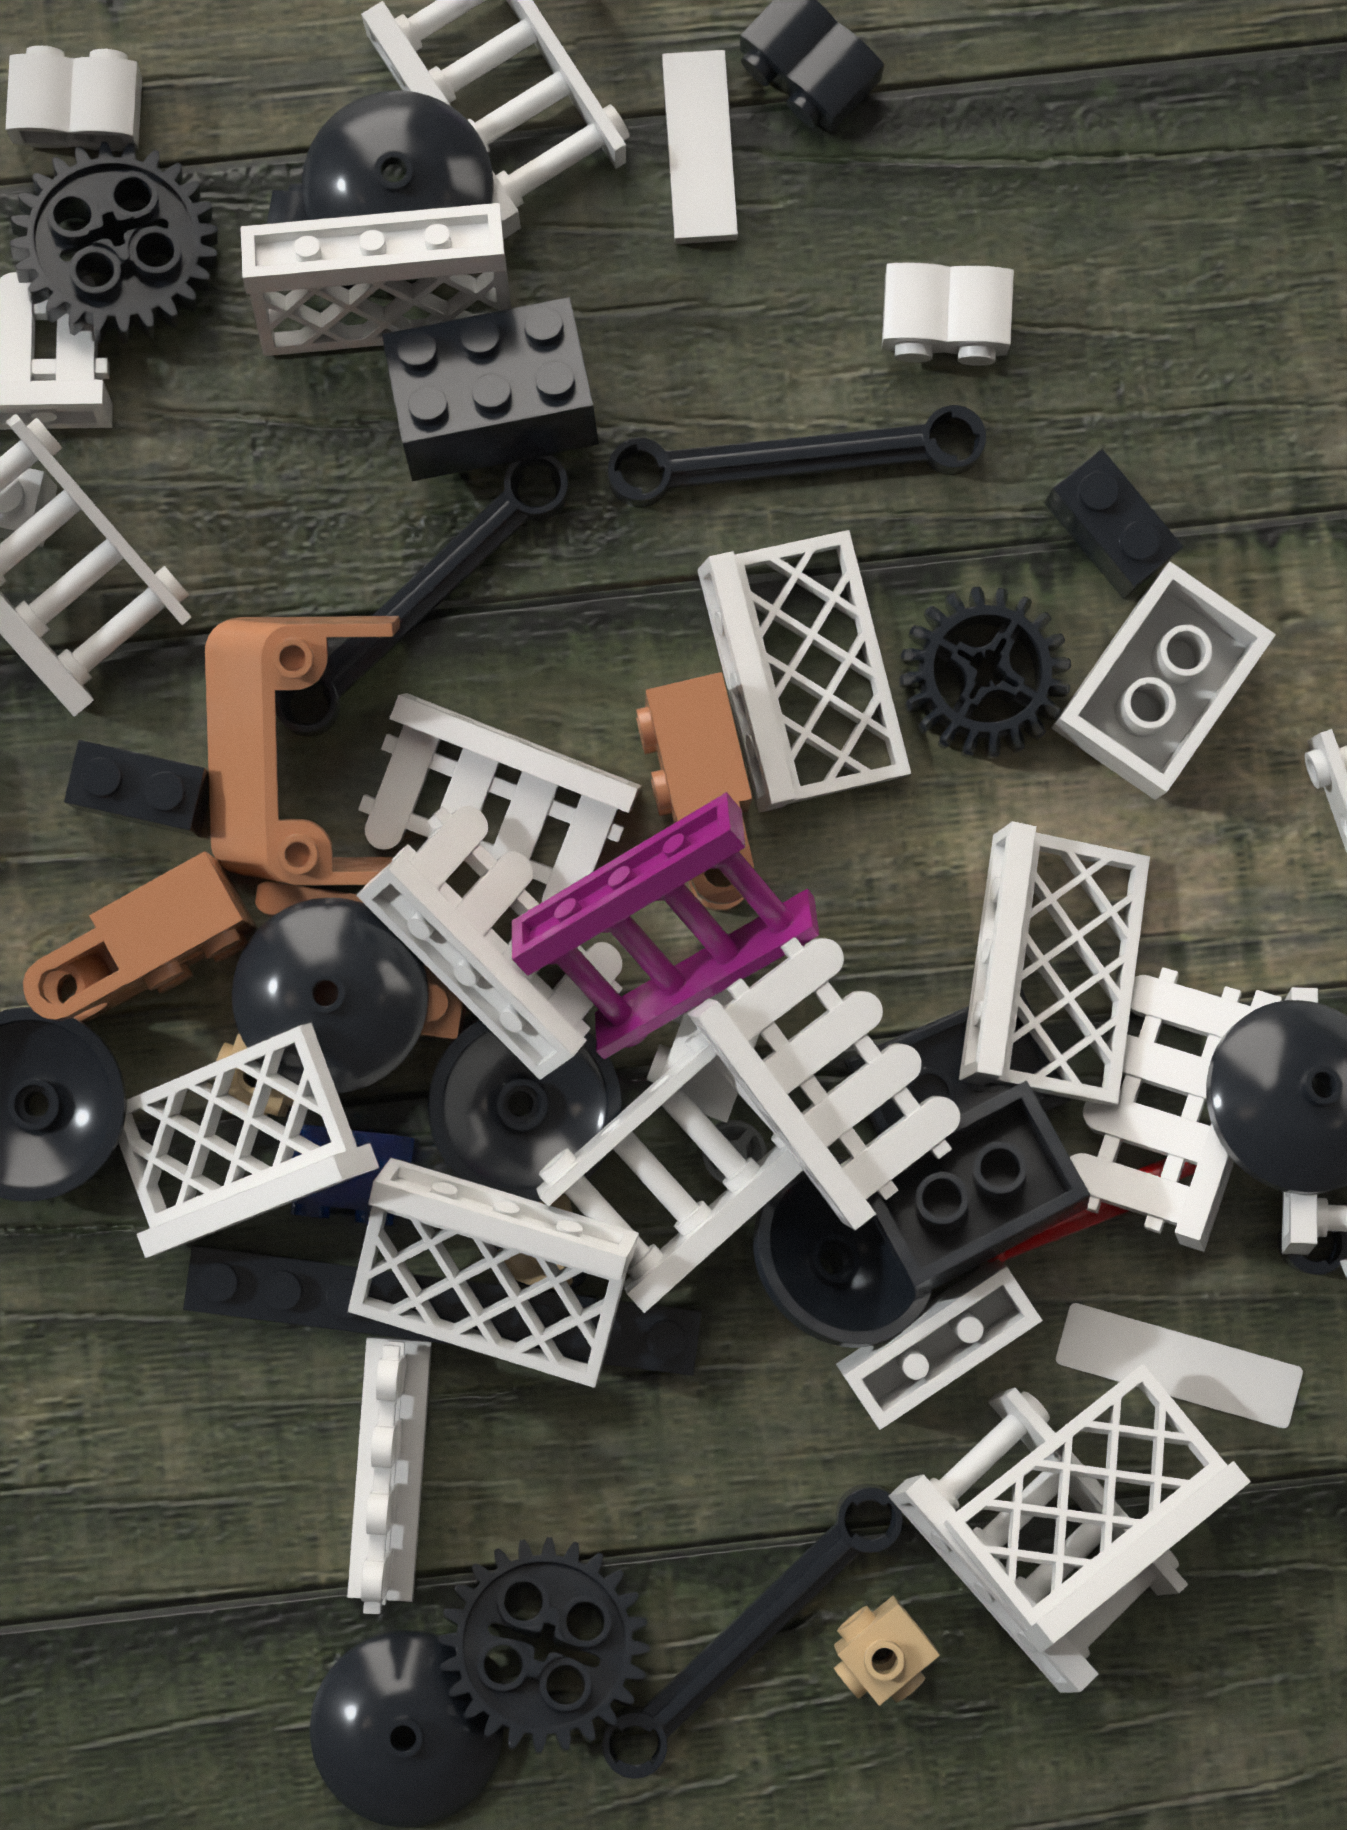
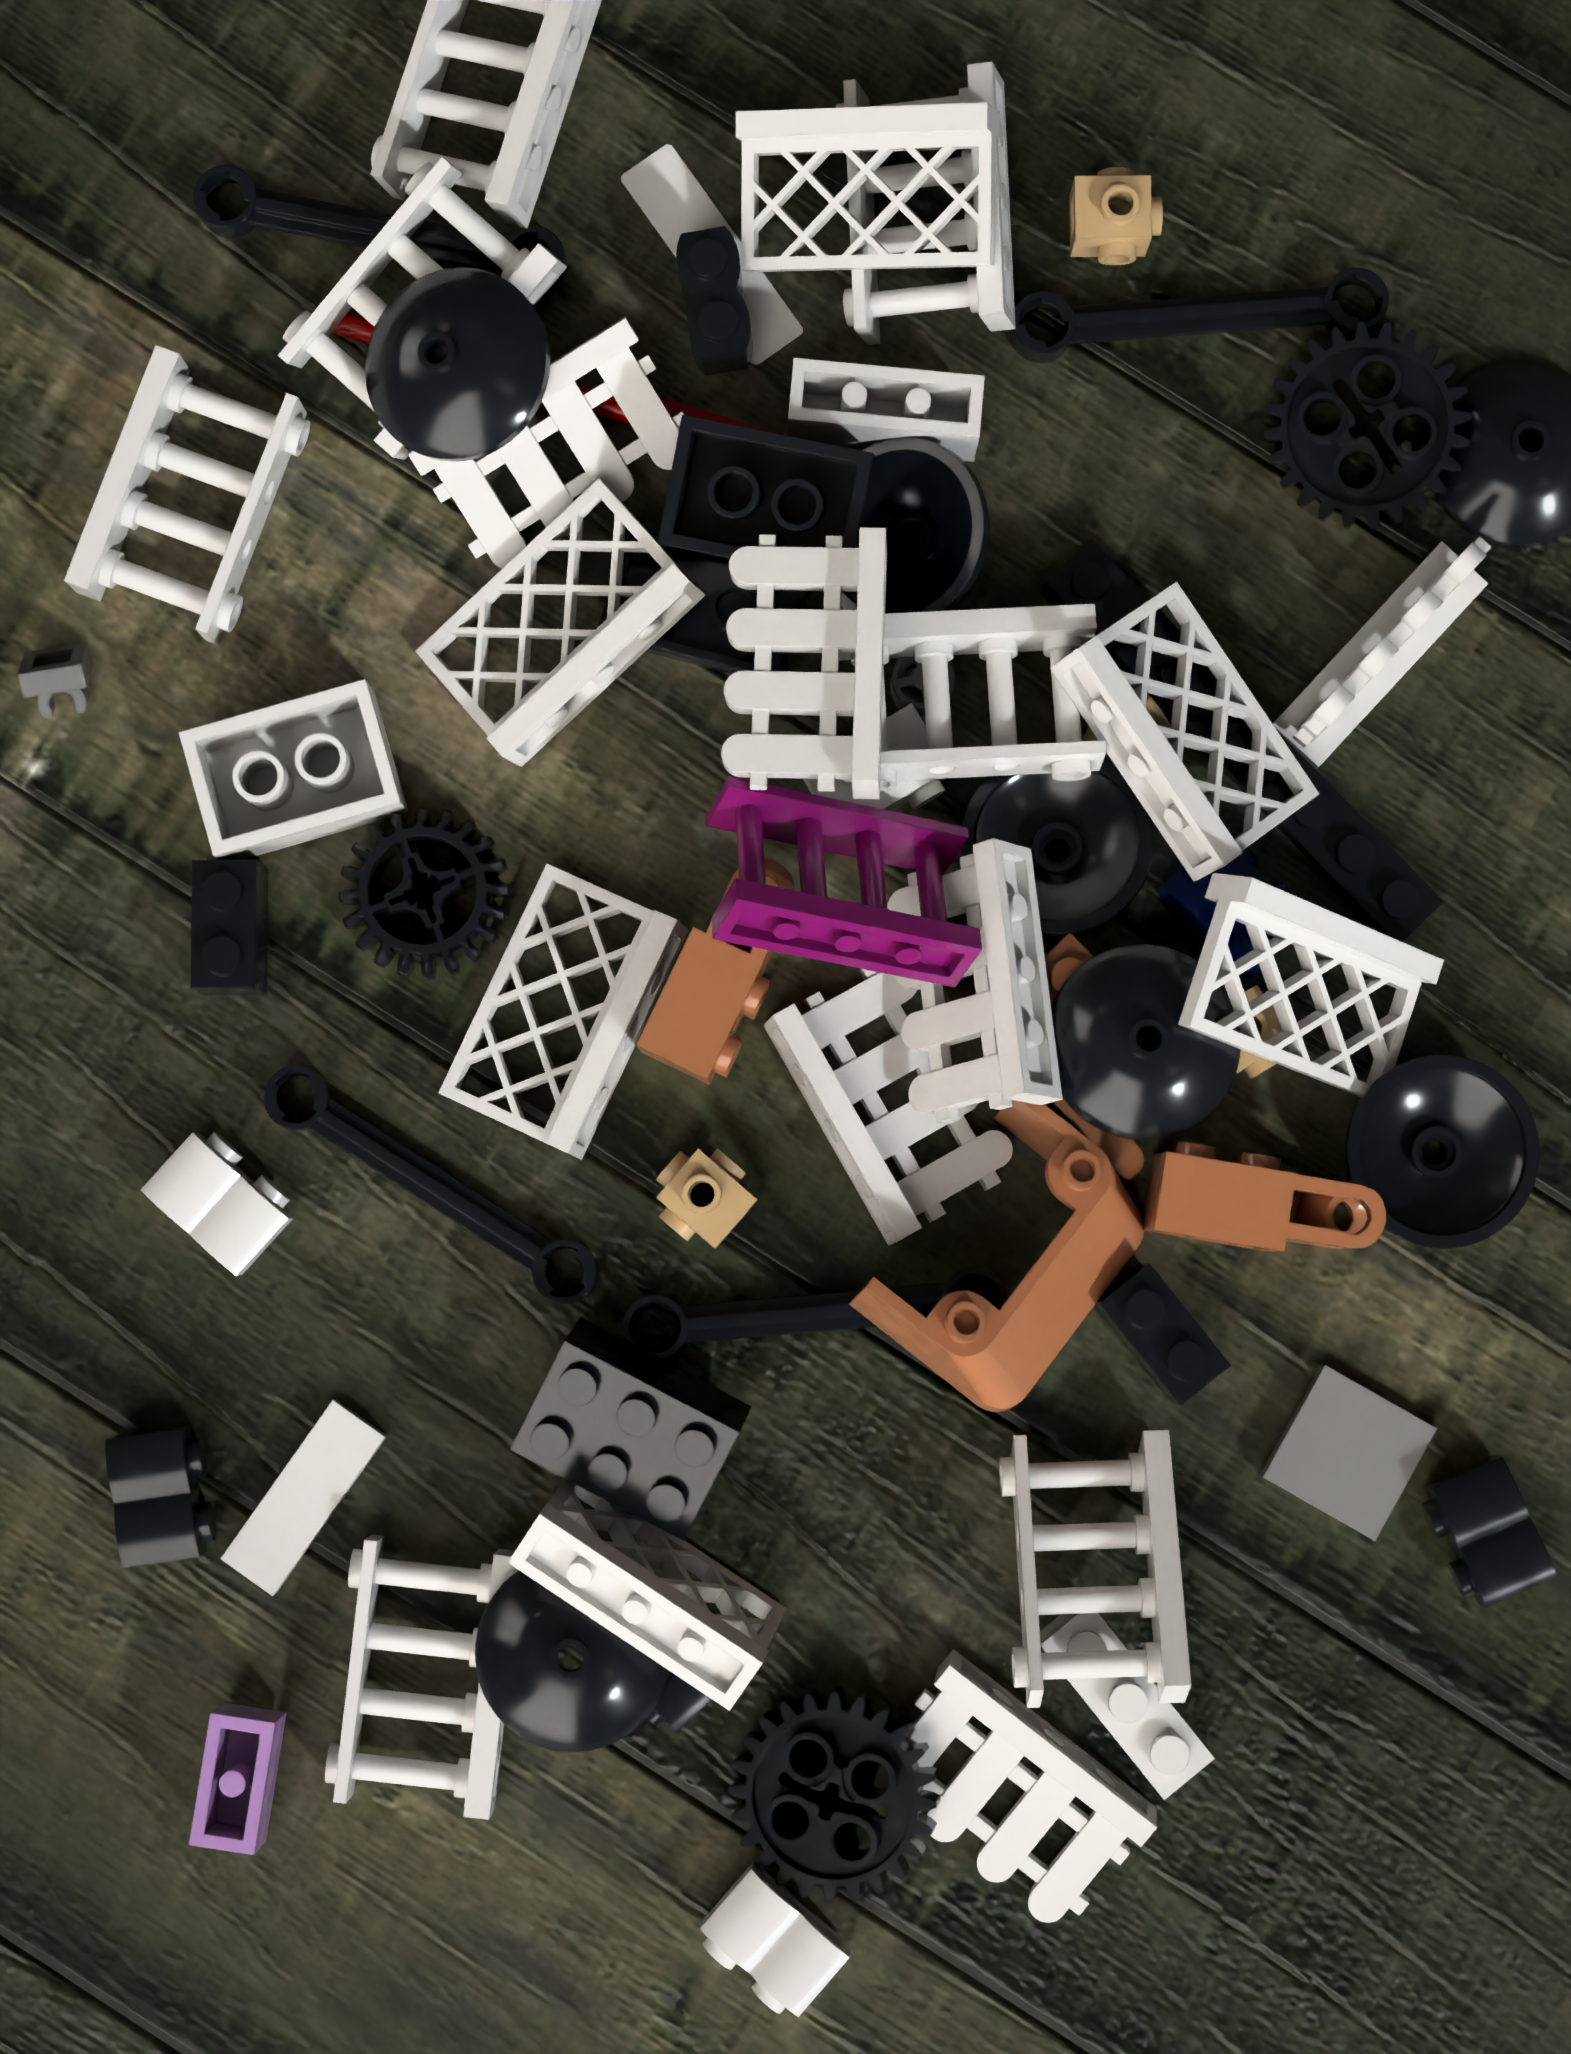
camera: 135 degrees left, 0 degrees up
none -> tan brick [656,1148,757,1249]
none -> black brick [676,226,753,376]

